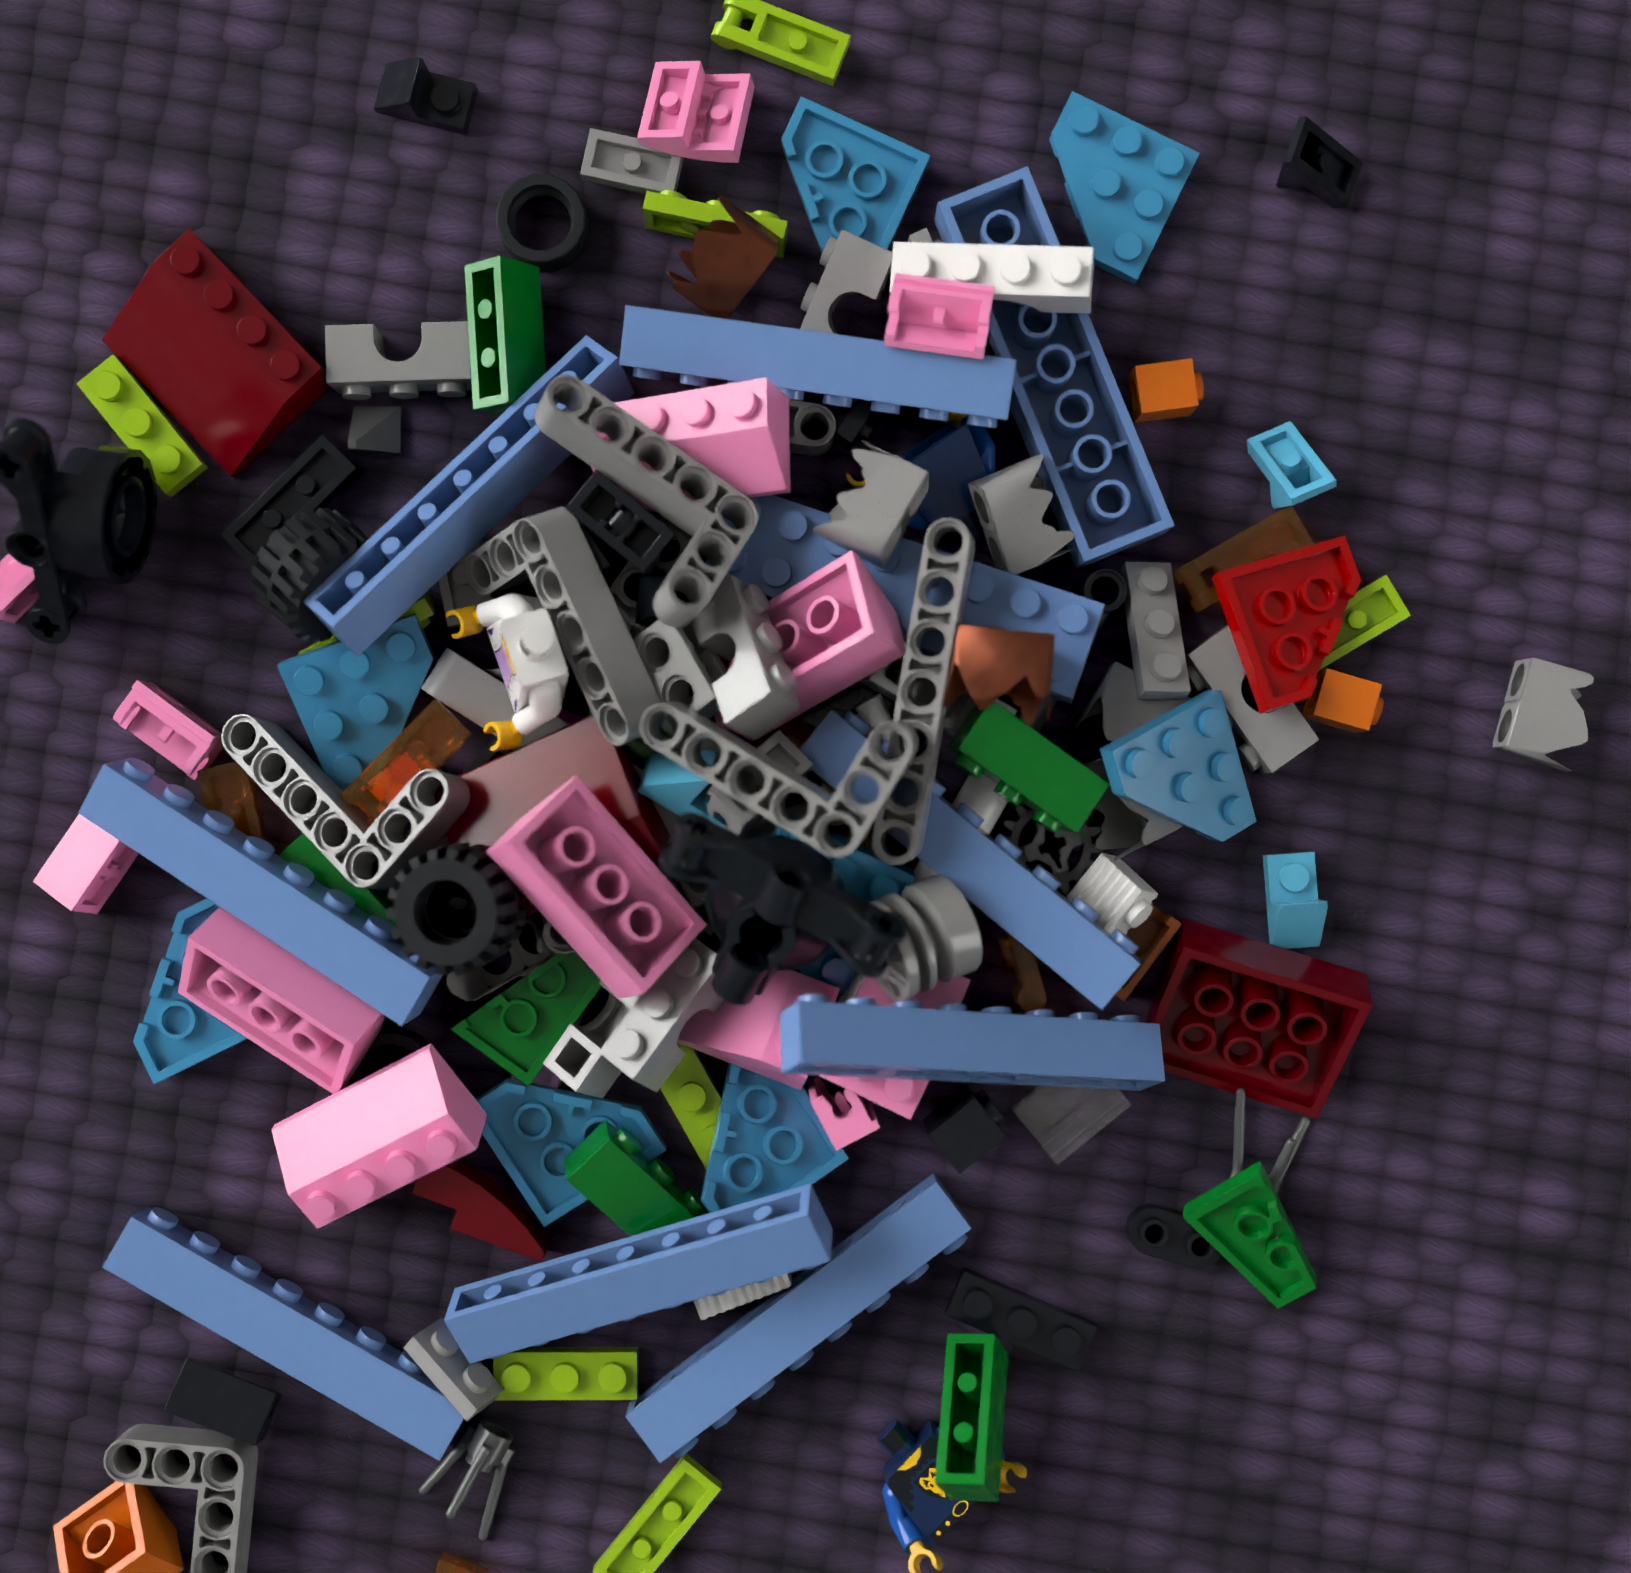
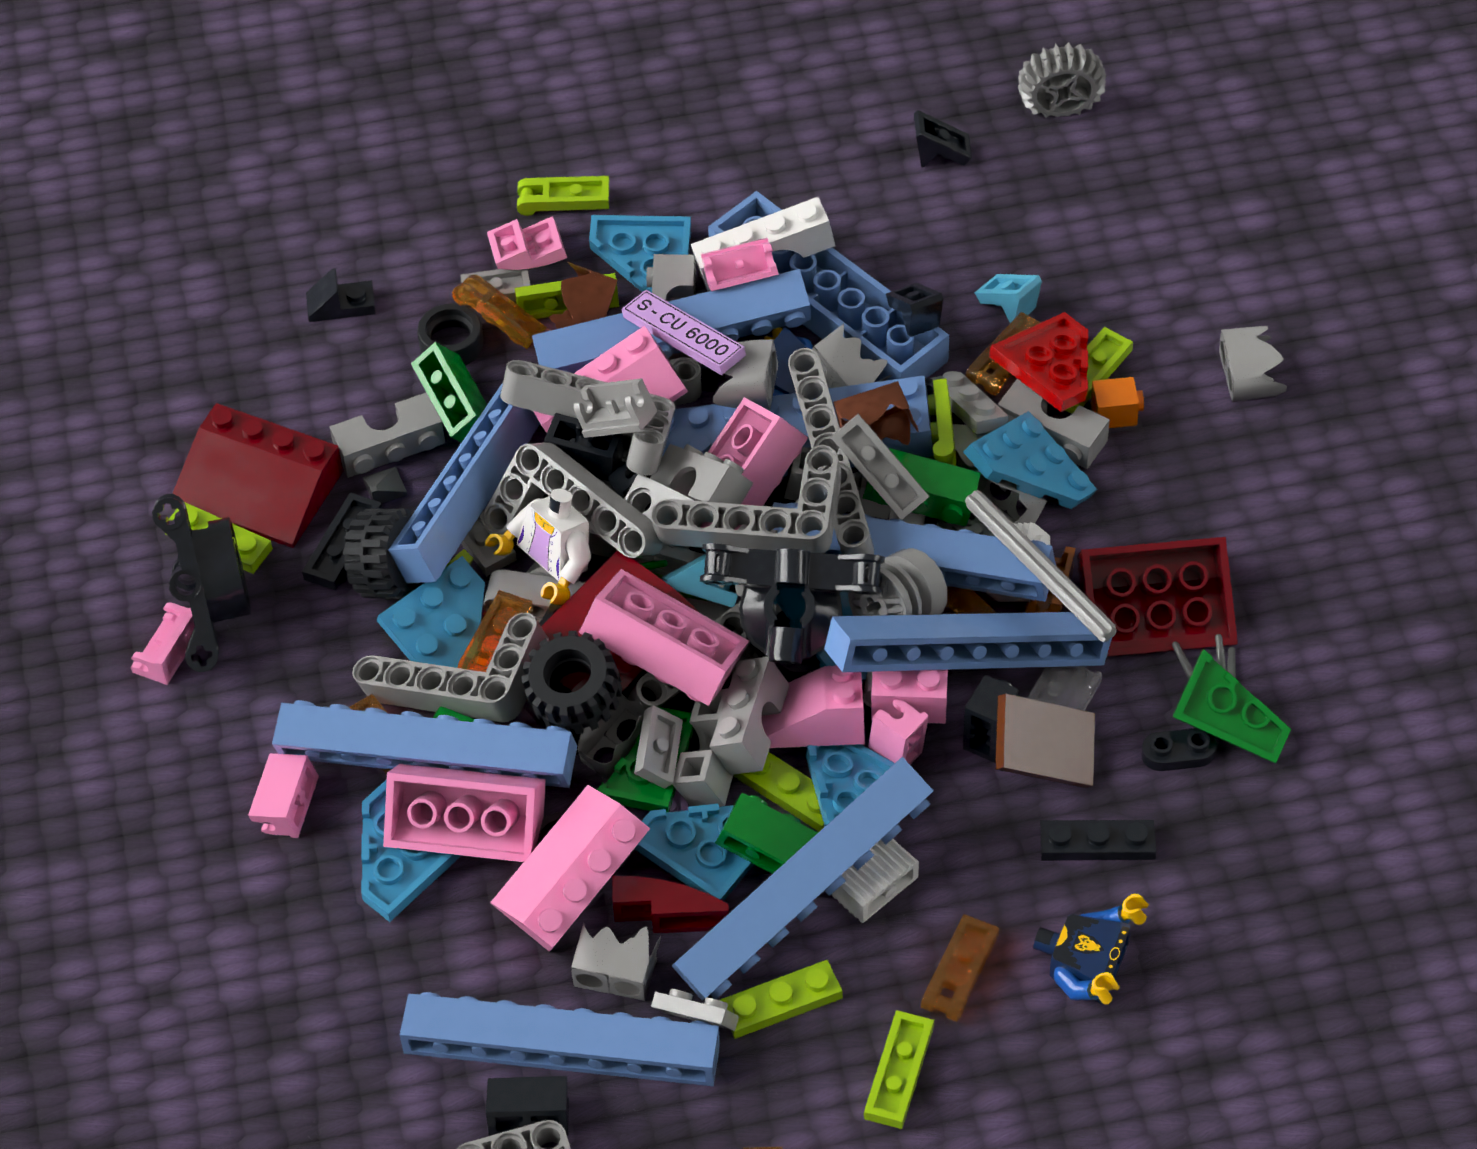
camera: 20 degrees left, 35 degrees down
bright pink hinge [113,680,224,781] -> none
dark grey plant [419,1420,516,1541] -> none
medium blue brick [625,1173,971,1463] -> none
green brick [935,1333,1008,1502] -> none
dark azure plate [1049,91,1200,285] -> none
orange brick [1127,358,1204,423] -> none
medium azure slope [1262,852,1328,949] -> none
none -> clear orange plate [452,274,547,349]
none -> light grey piece [571,923,661,1001]
none -> light grey hinge [574,378,658,438]
none -> lavender tile [622,290,746,375]
none -> light grey plate [634,705,683,789]
none -> light grey plate [831,413,929,520]
none -> black slope [886,282,943,337]
none -> clear orange plate [921,914,999,1022]
none -> lime plate [928,378,957,466]
none -> light grey axle [965,490,1117,642]
none -> tile [995,694,1095,788]
none -> light grey gear [1018,42,1106,118]

